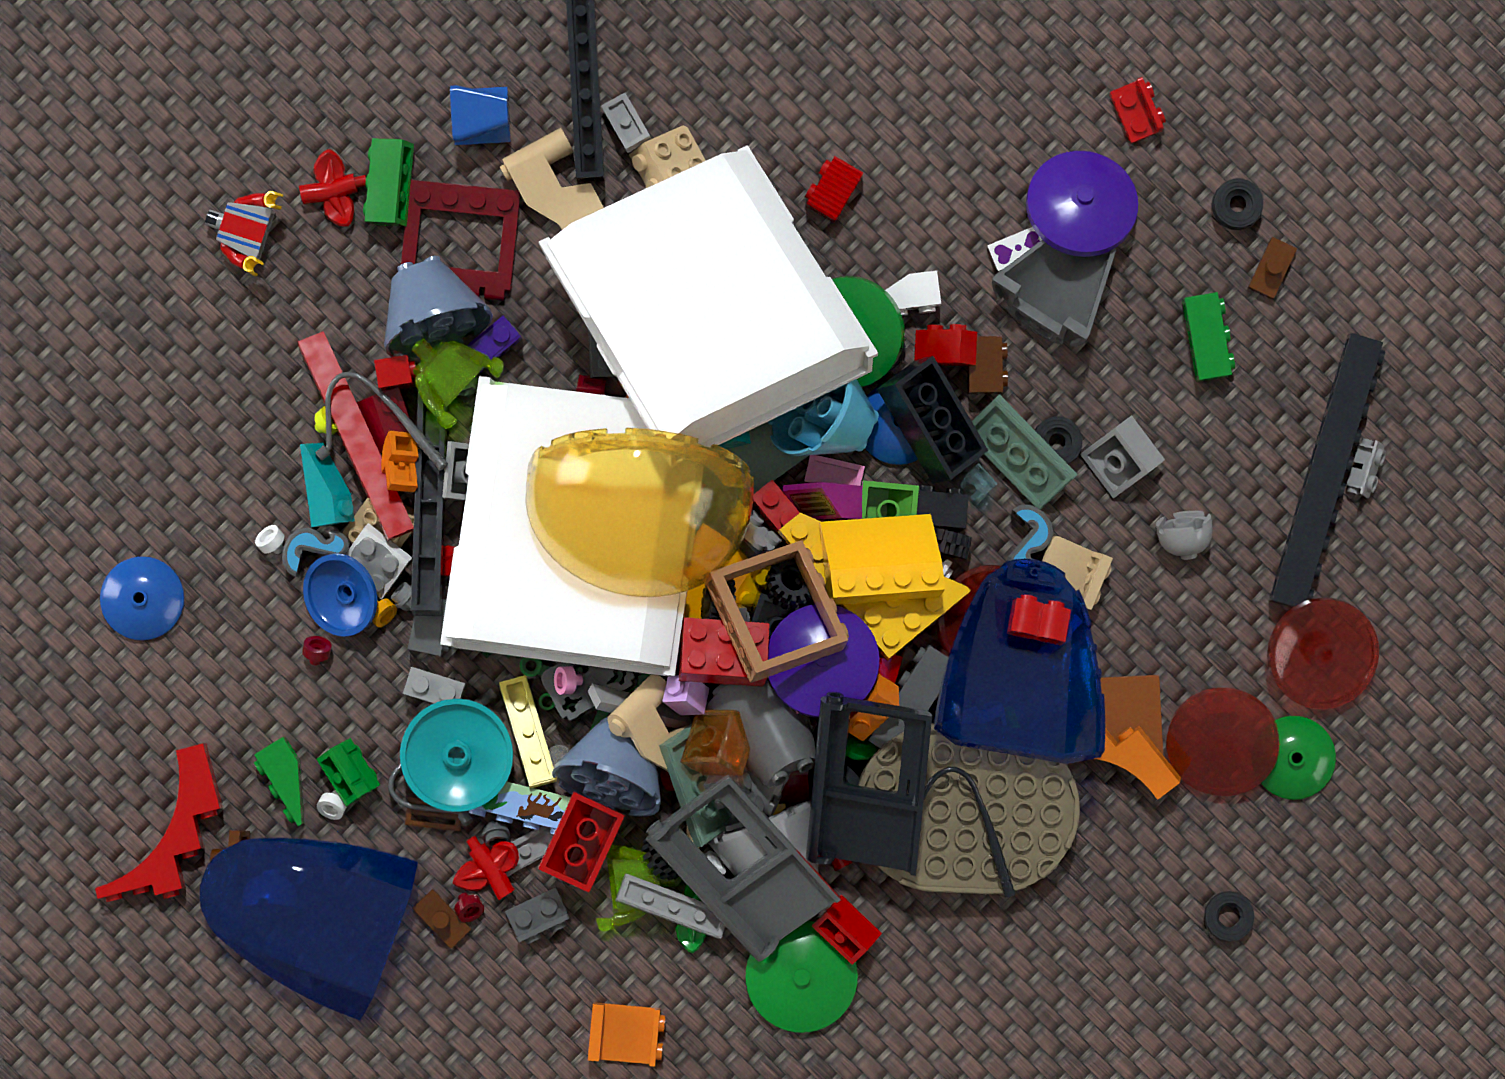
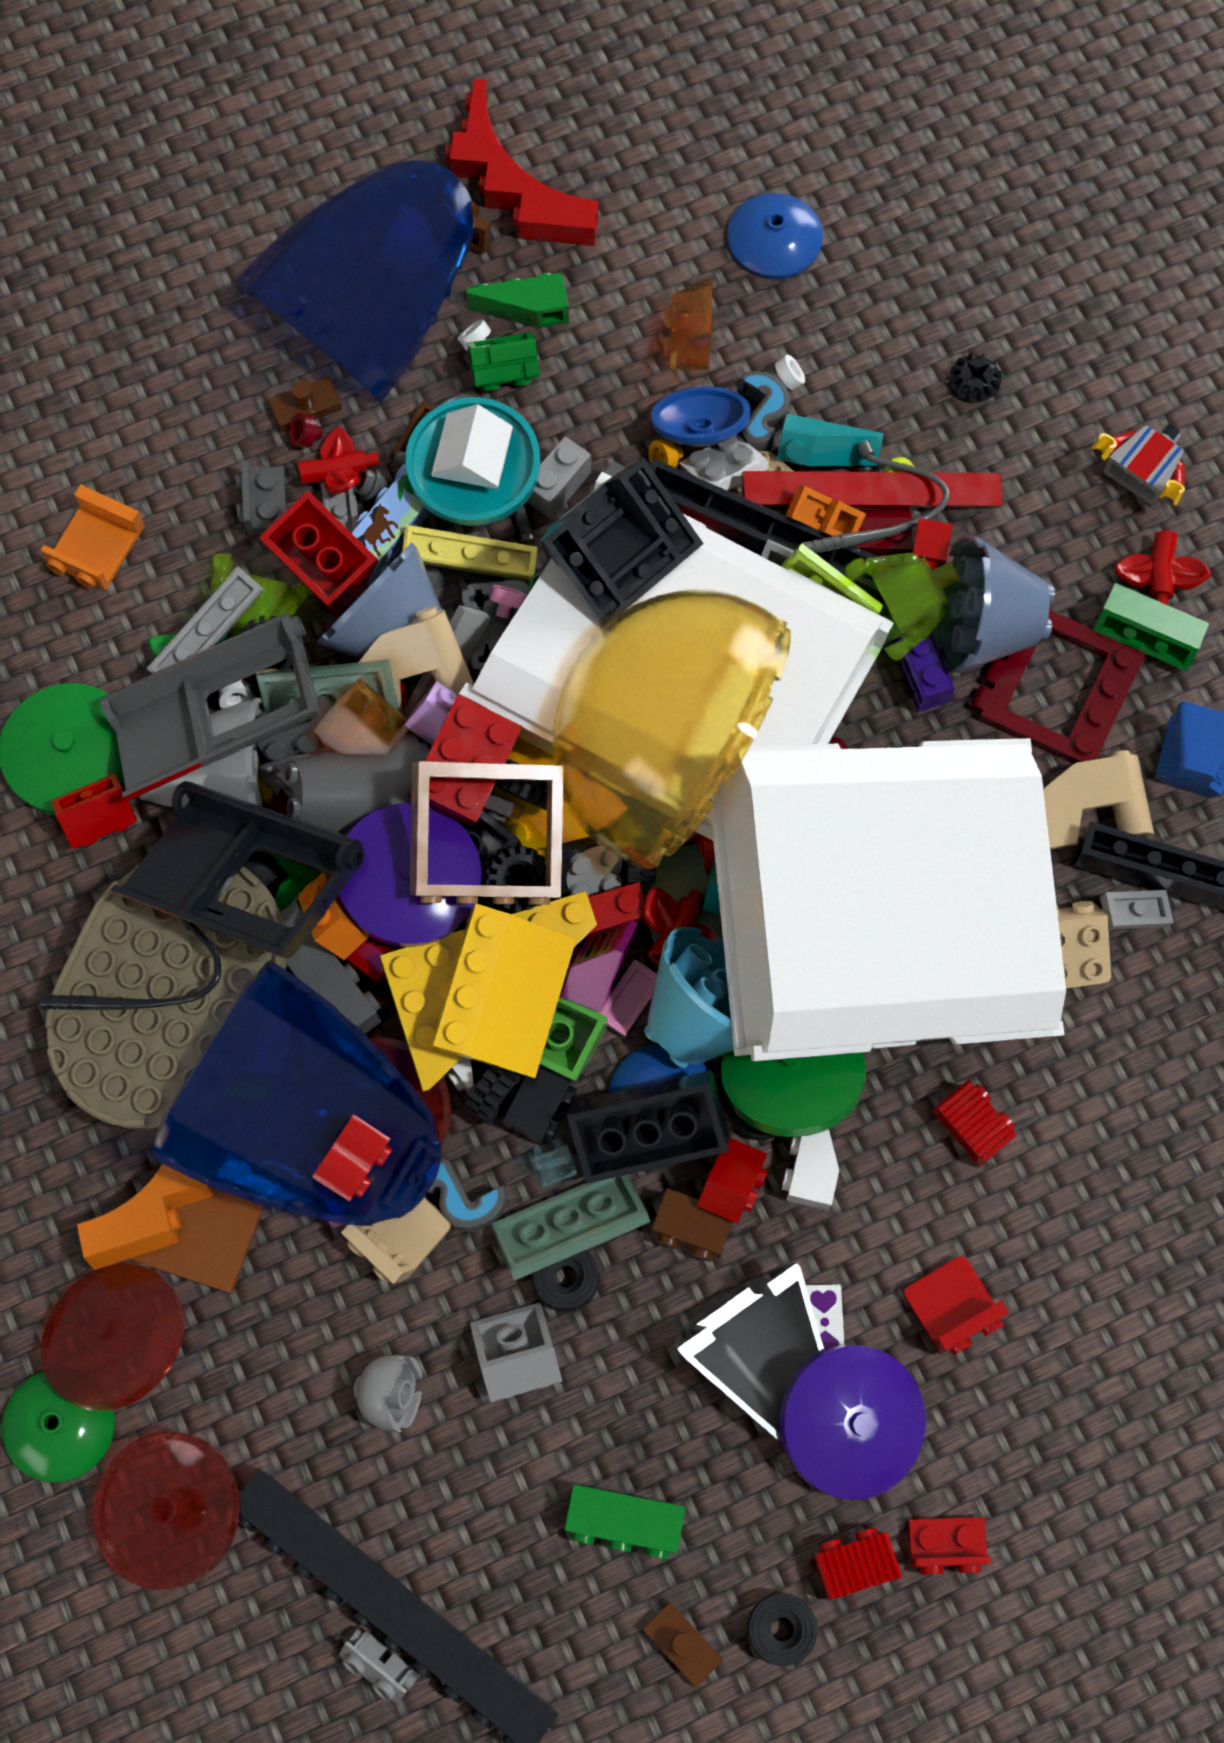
camera: 115 degrees right, 15 degrees down
dark red tile [302,636,332,665] -> none
none -> white slope [432,404,513,489]
none -> black slope [540,457,704,628]
none -> red plant [643,888,719,965]
none -> clear orange slope [664,278,712,370]
none -> lime tile [781,543,883,614]
none -> red brick [812,1527,902,1601]
none -> red bracket [904,1256,1009,1355]
none -> black gear [949,353,1002,402]

